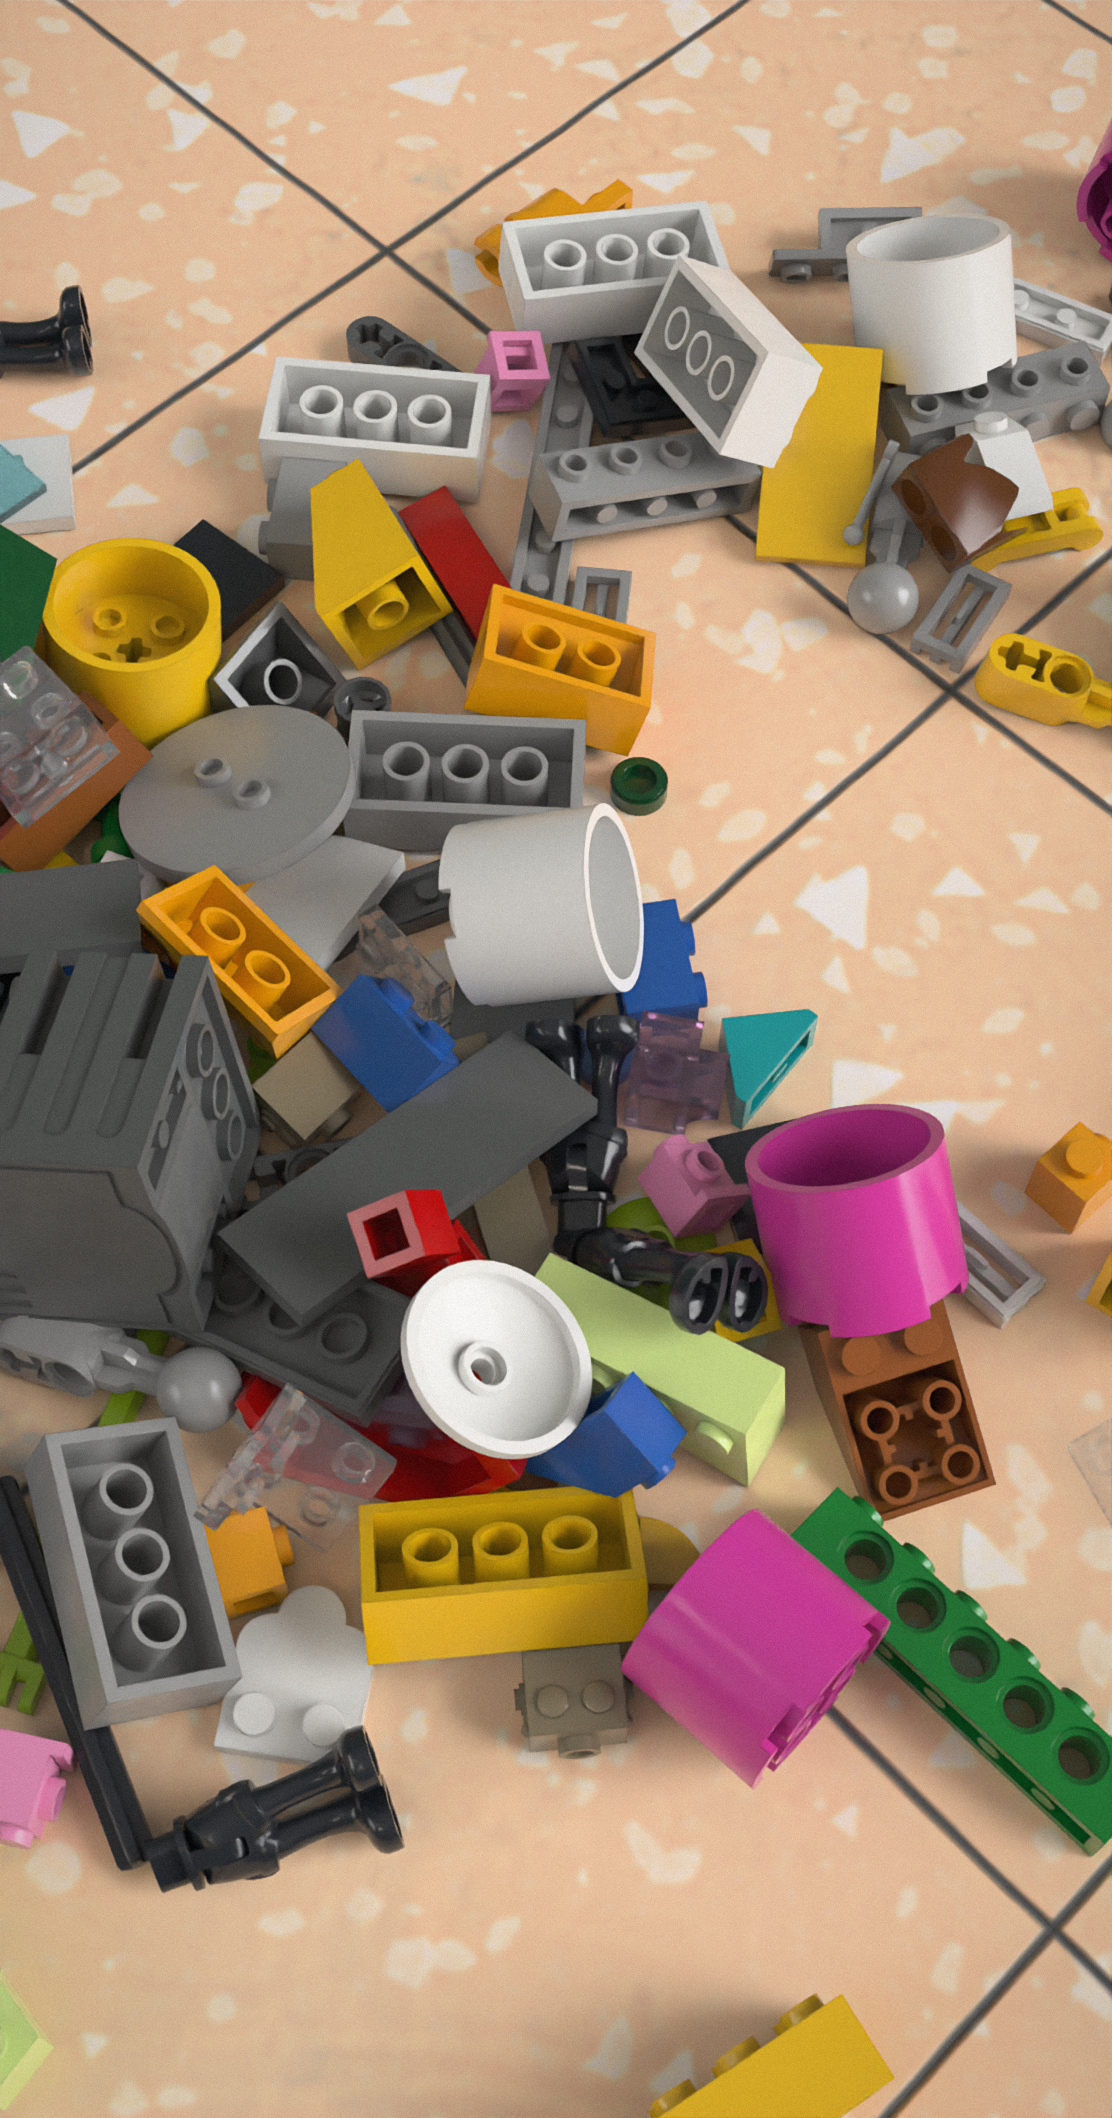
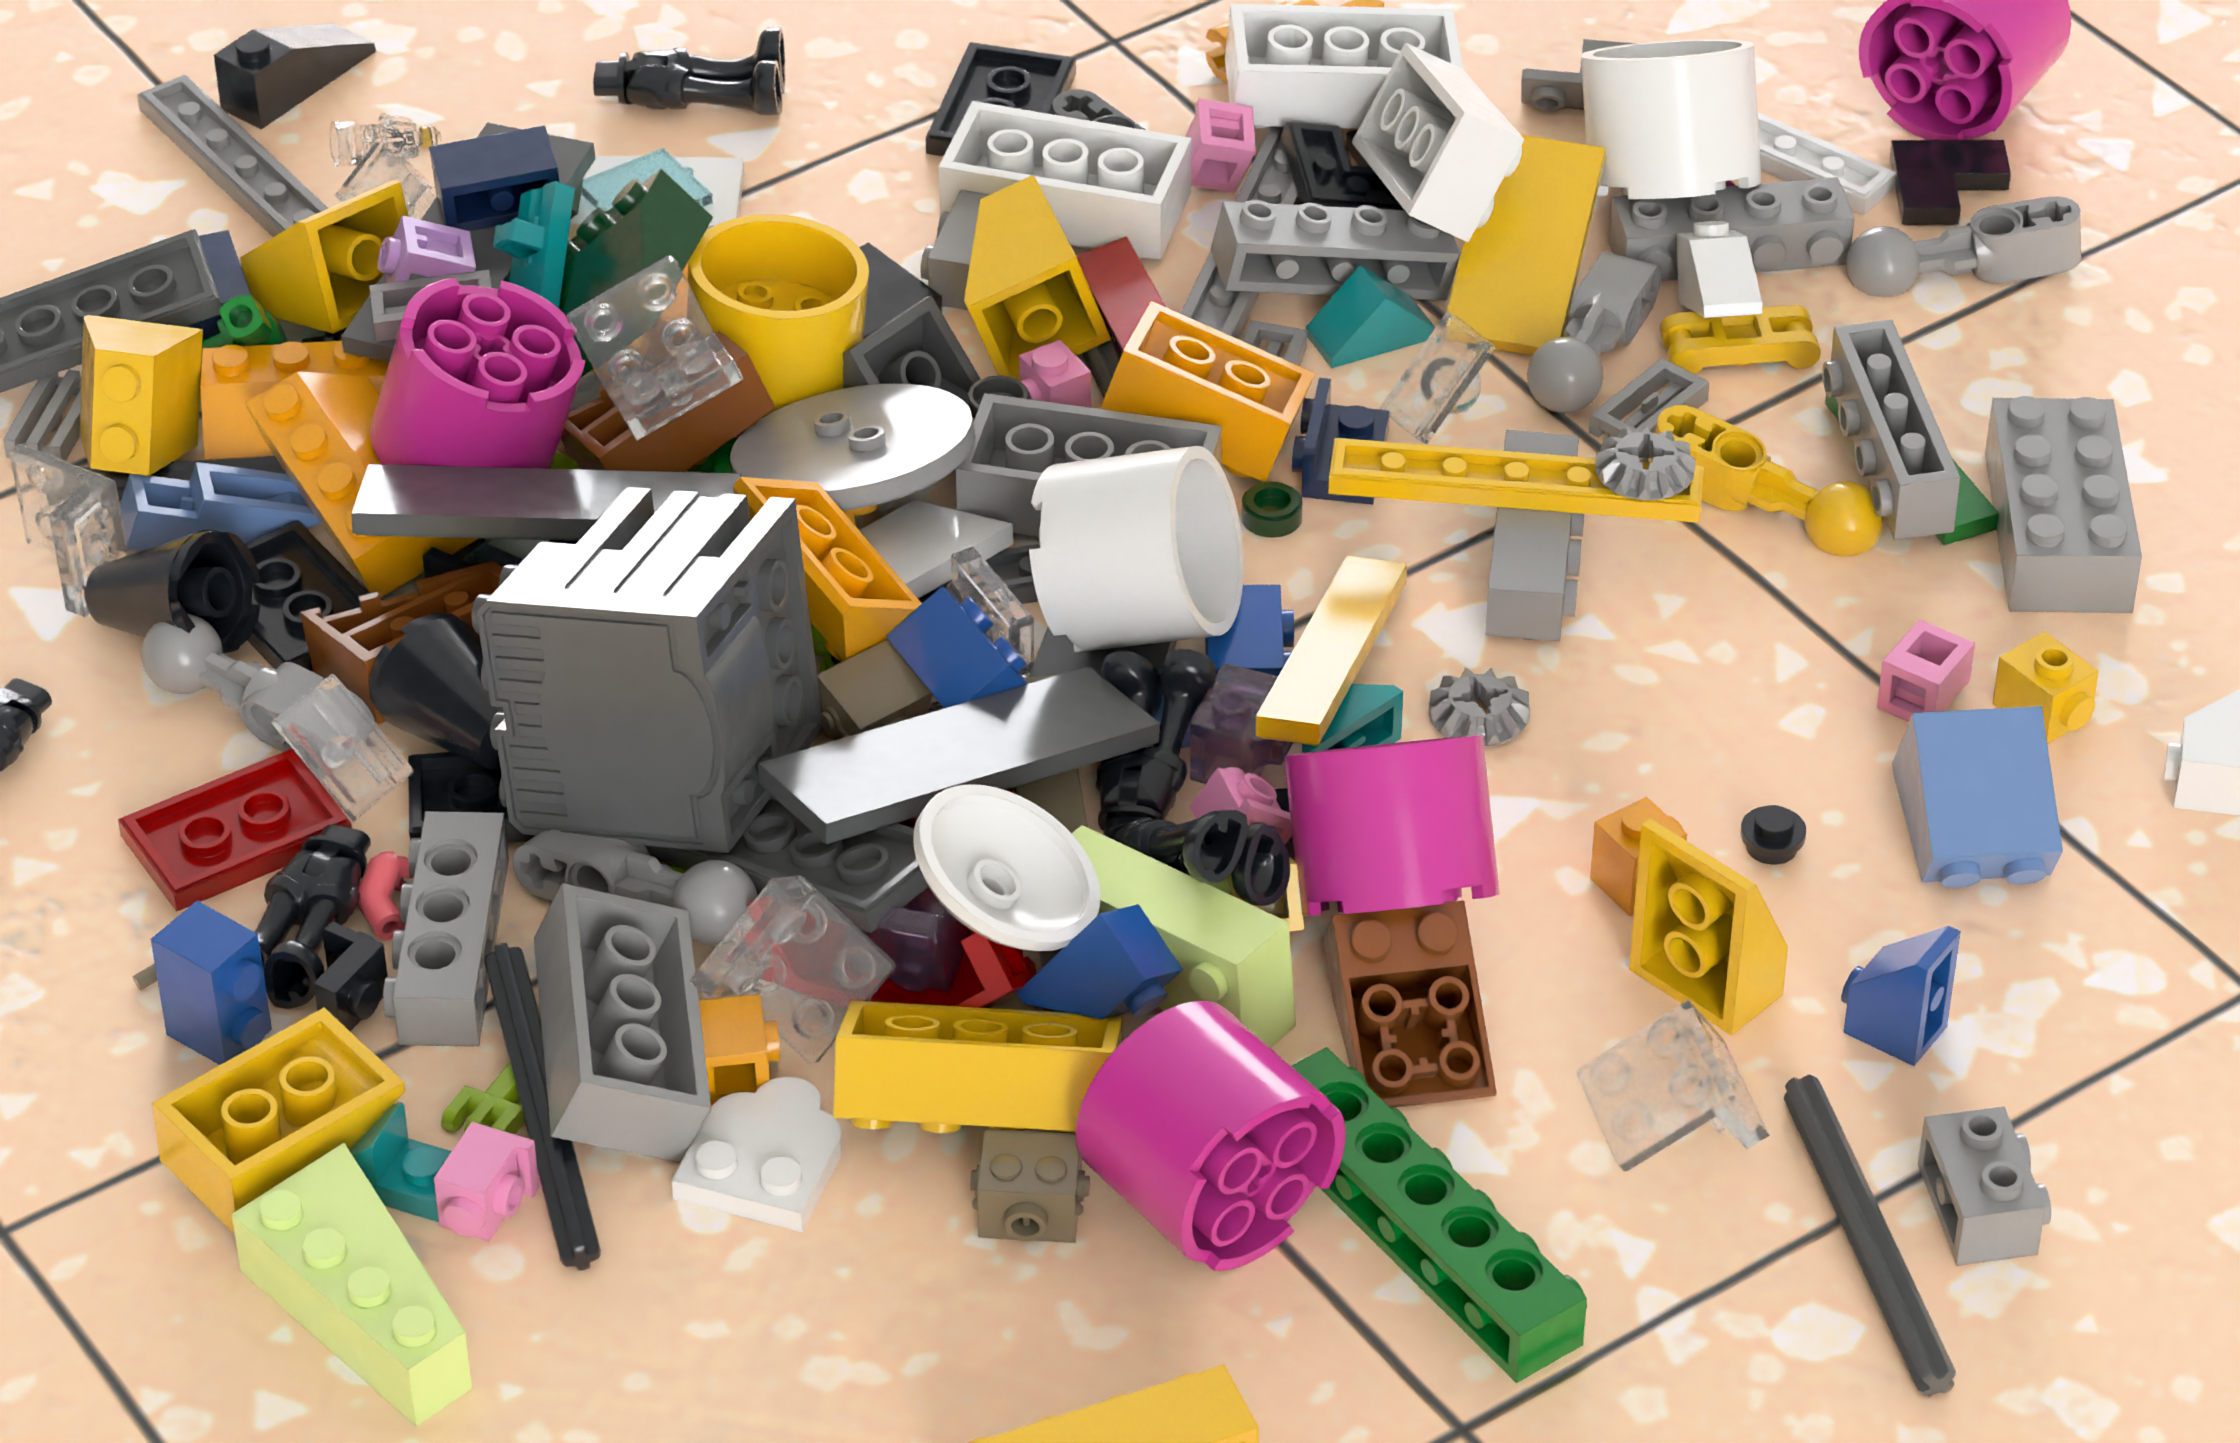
camera: 10 degrees right, 20 degrees down
black piece [145,1724,405,1893] -> none
red brick [347,1189,461,1278] -> none
light grey hinge [842,439,900,546] -> none
reddish brown piece [891,433,1029,574] -> none
white tile [956,1199,1047,1330] -> none
none -> black tile [925,42,1076,157]
none -> bright pink brick [1019,340,1091,408]
none -> tile [1256,556,1407,746]
none -> dark blue bracket [1292,377,1390,505]
none -> teal slope [1306,265,1437,369]
none -> yellow tile [1328,438,1704,523]
none -> clear tile [1379,311,1496,445]
none -> light grey gear [1429,667,1530,746]
none -> light grey brick [1485,430,1585,641]
none -> light grey gear [1595,425,1696,500]

